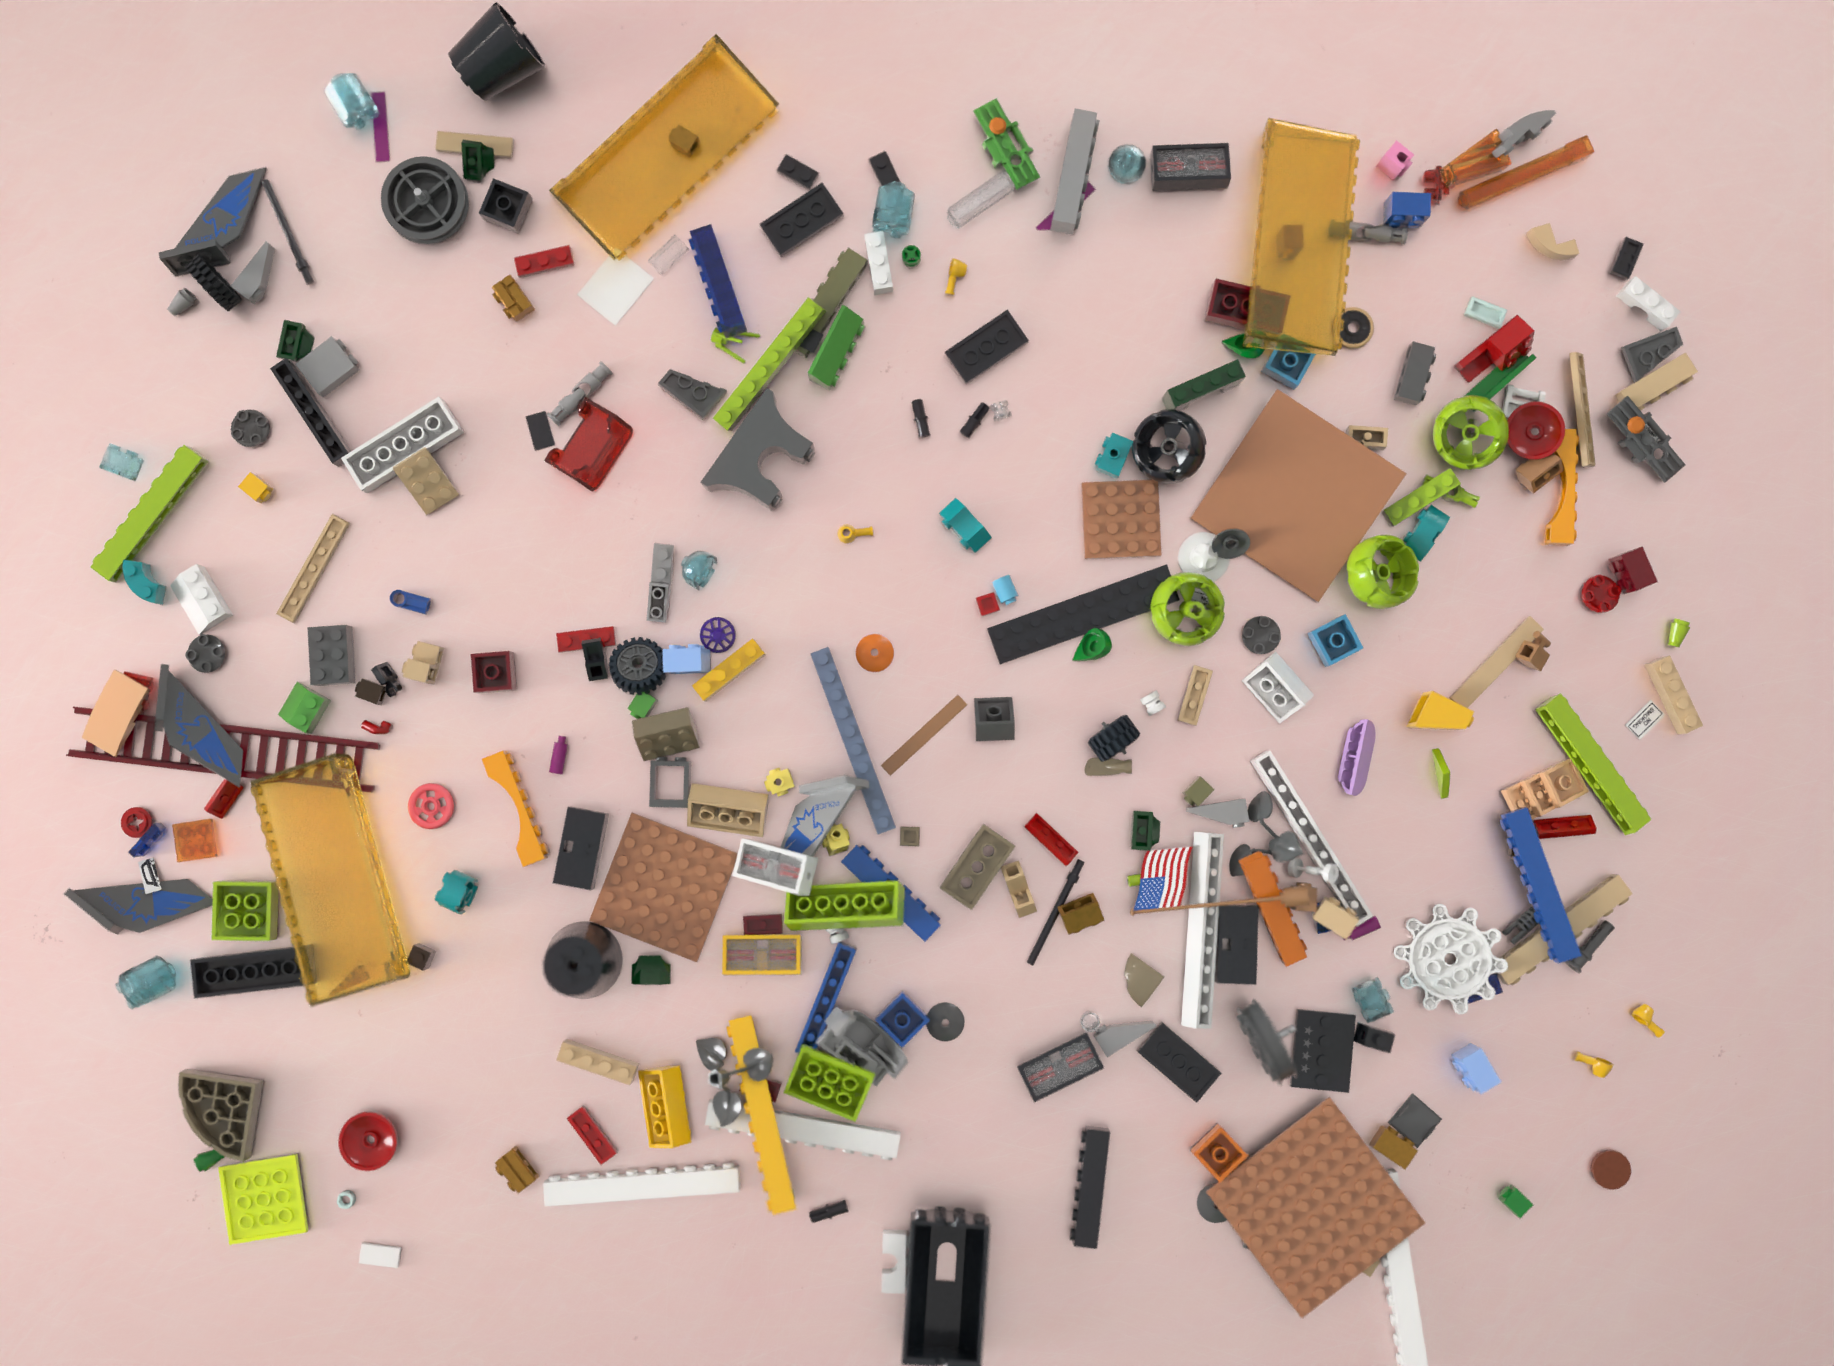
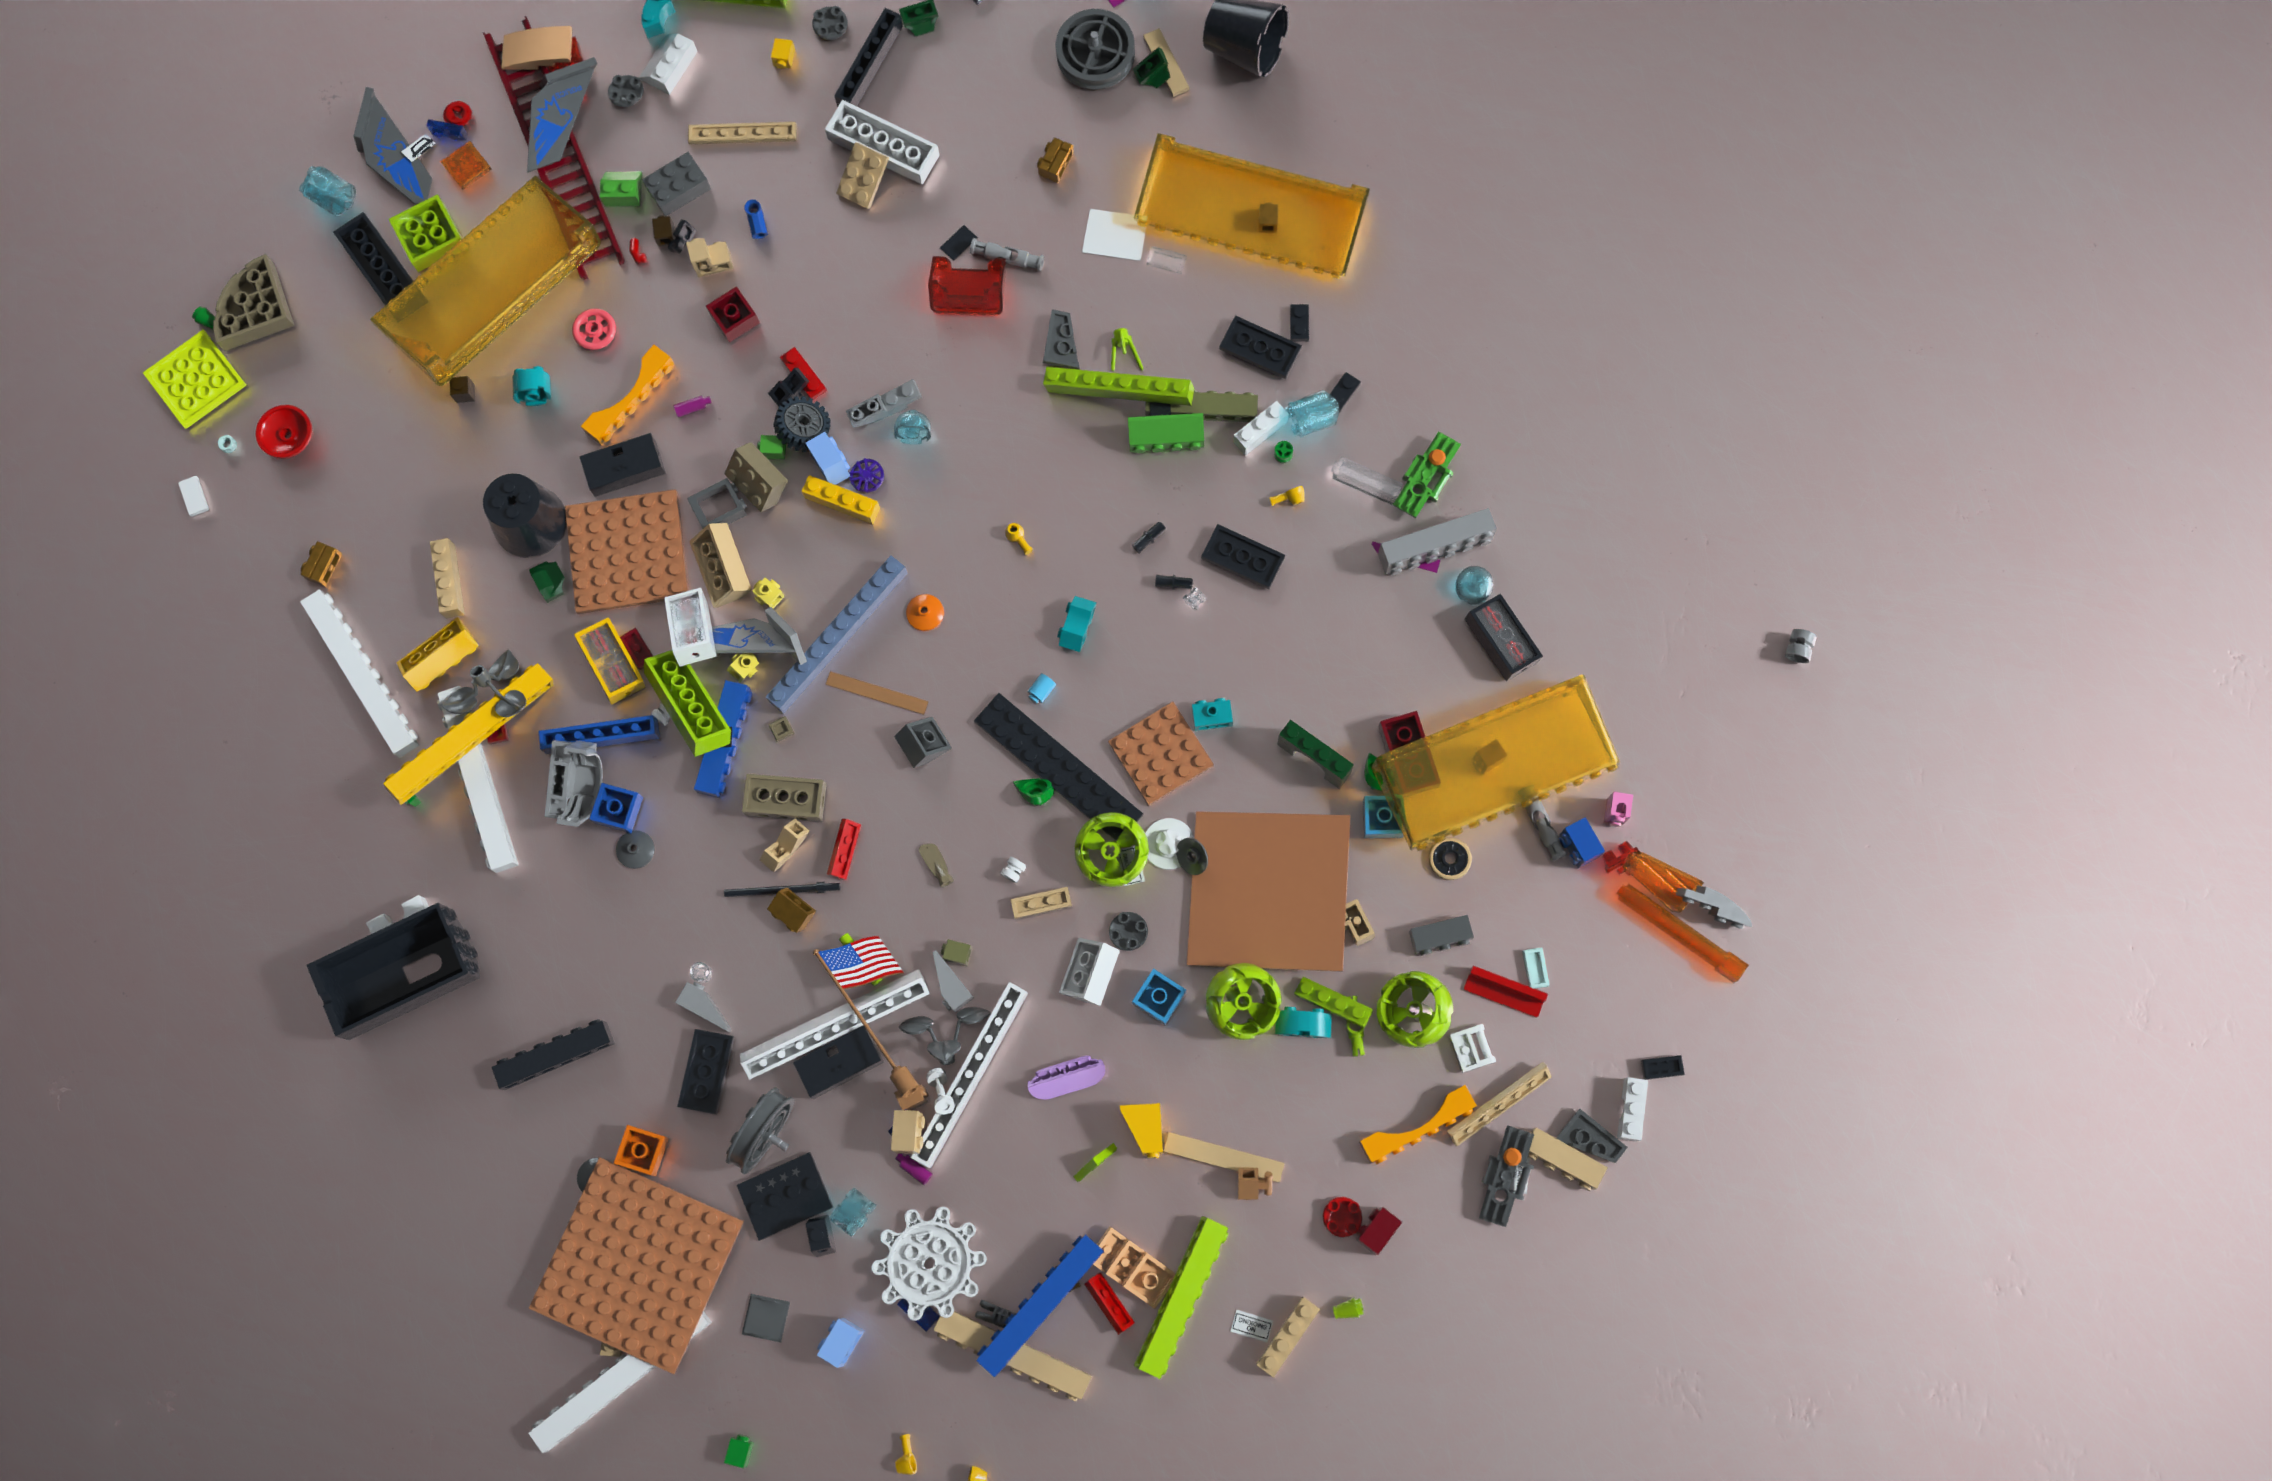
camera: 65 degrees right, 10 degrees down
red plate [204,779,244,819] -> none
light grey brick [295,336,360,398] -> none
black brick [479,178,533,233] -> none
red plate [514,245,575,278] -> none
red plate [566,1106,617,1165] -> none
clear blue brick [688,224,747,338] -> none
dark grey piece [701,388,815,511] -> none
lime slope [783,1044,875,1122] -> none
black axle [809,1200,848,1223] -> none
red plate [976,592,1000,617] -> none
clear brick [1017,1033,1104,1102] -> none
black wheel [1088,715,1141,762] -> none
dark tan brick [1124,953,1164,1007] -> none
dark green slope [1130,811,1161,851] -> none
black wheel [1132,409,1207,484] -> none
orange brick [1238,851,1307,967] -> none
pearl gold brick [1369,1125,1418,1170] -> none
green fence [1463,354,1537,412] -> none
red brick [1486,315,1535,371] -> none
red dish [1507,402,1565,460] -> none
medium nougat brick [1516,453,1564,493] -> none
tan brick [1526,223,1580,260] -> none
dark grey pin [1566,920,1615,974] -> none

